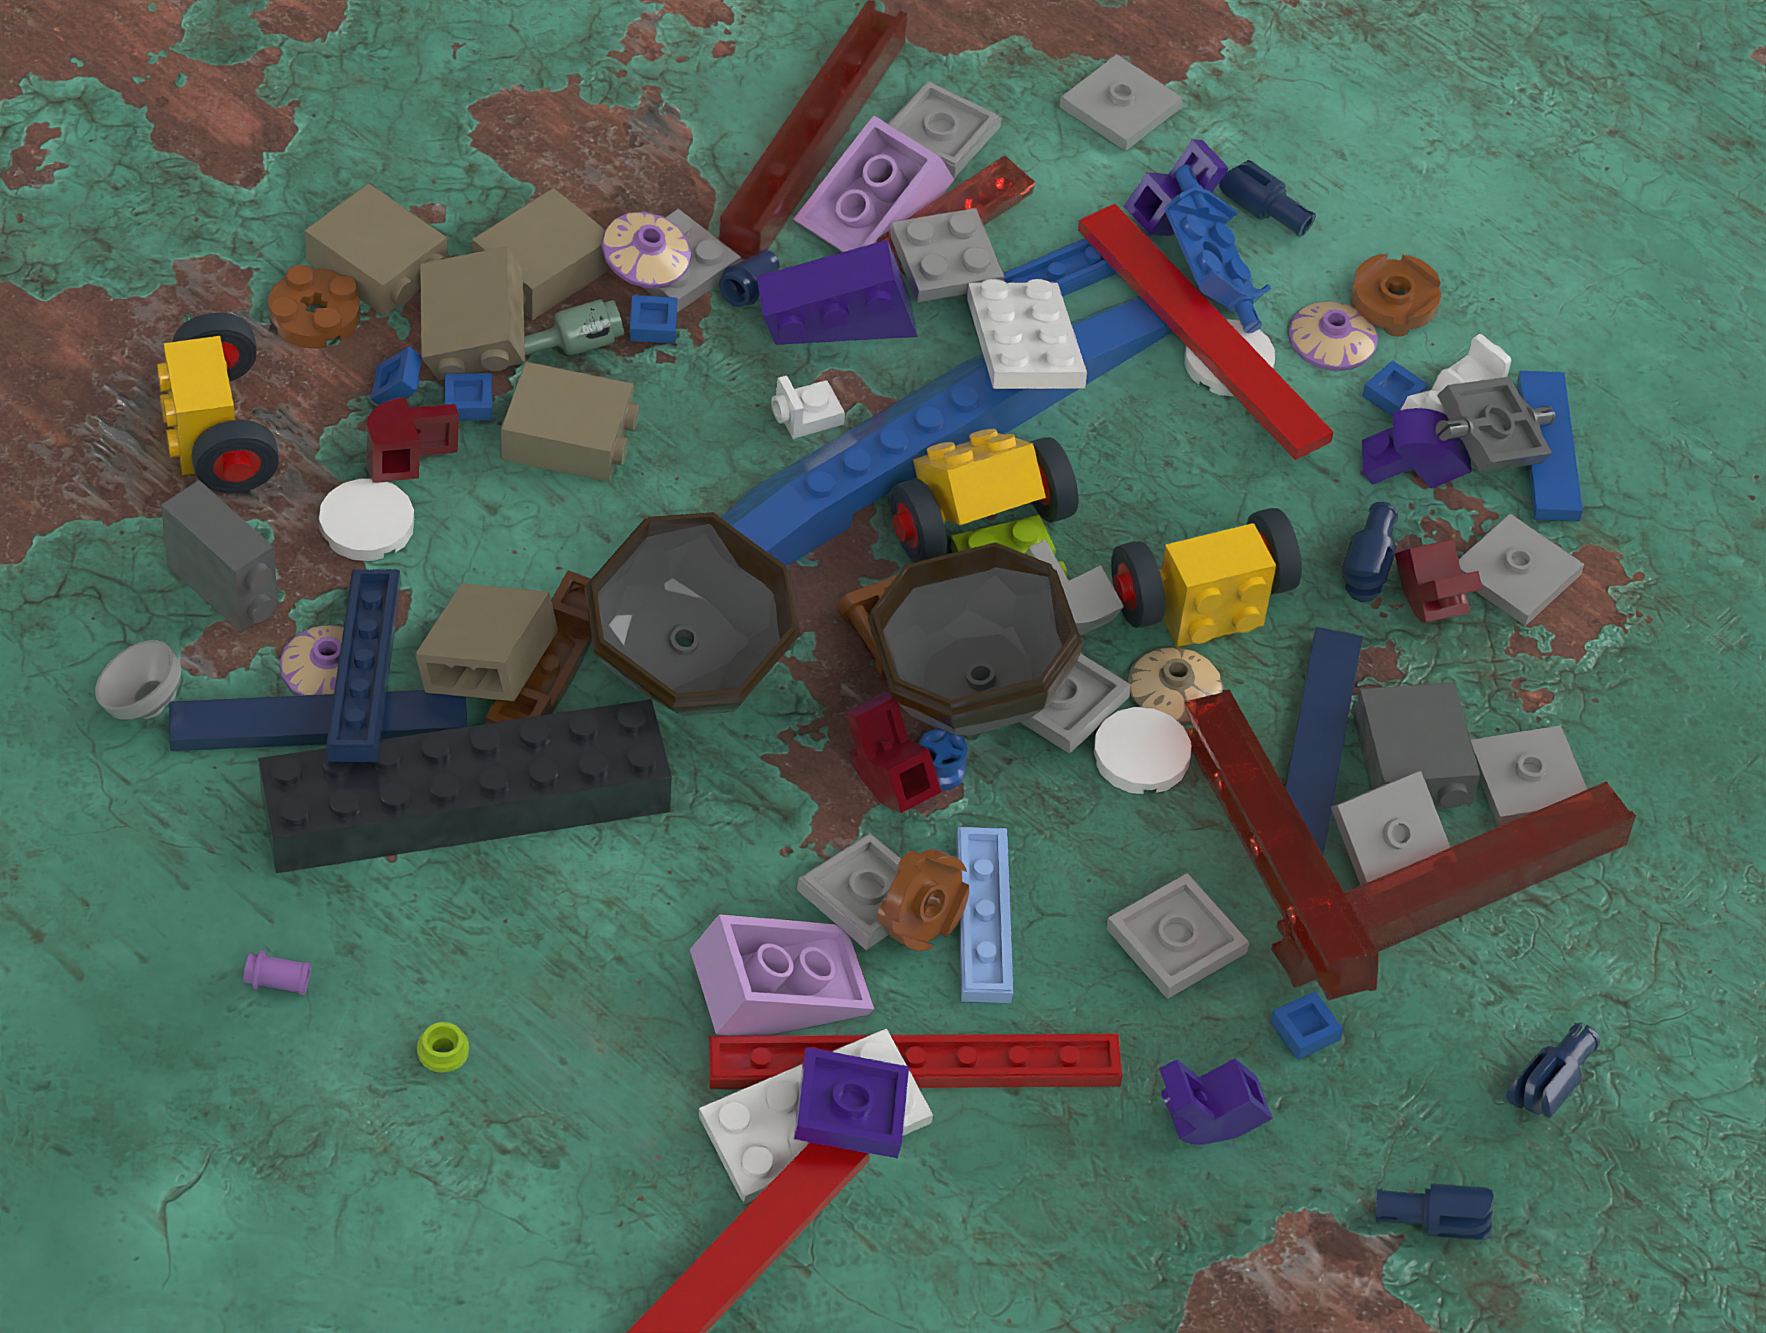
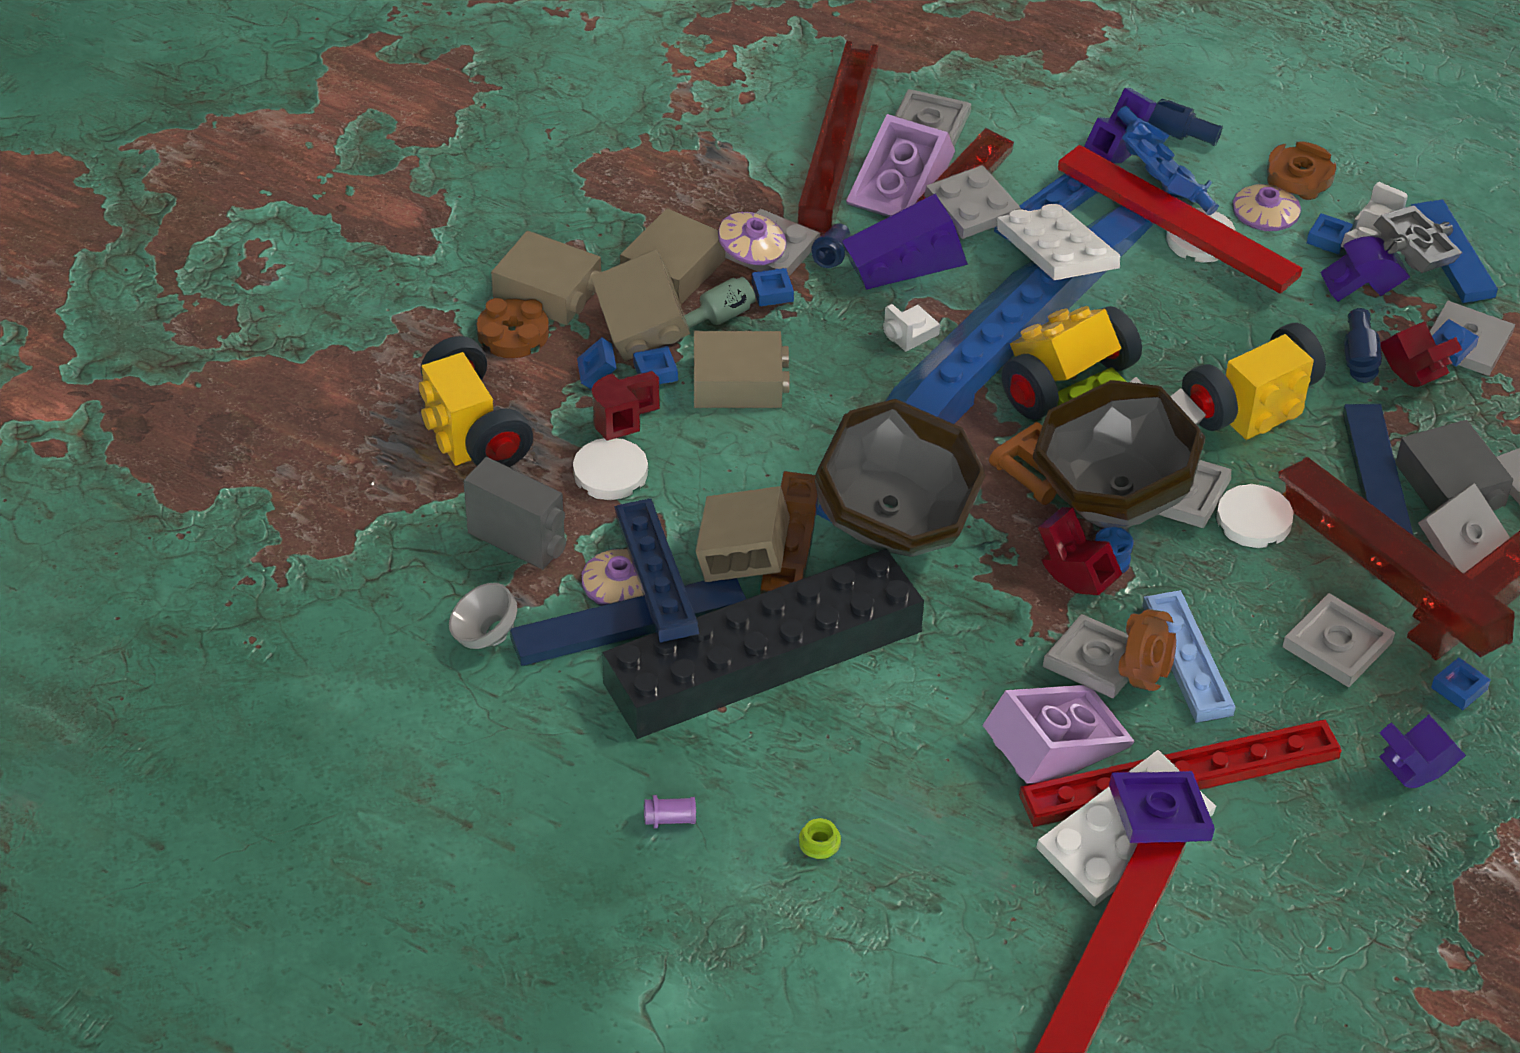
camera: 10 degrees left, 5 degrees down
light grey plate [1060,54,1183,152] -> none
tan dish [1127,646,1223,725] -> none
none -> blue plate [1432,319,1479,367]

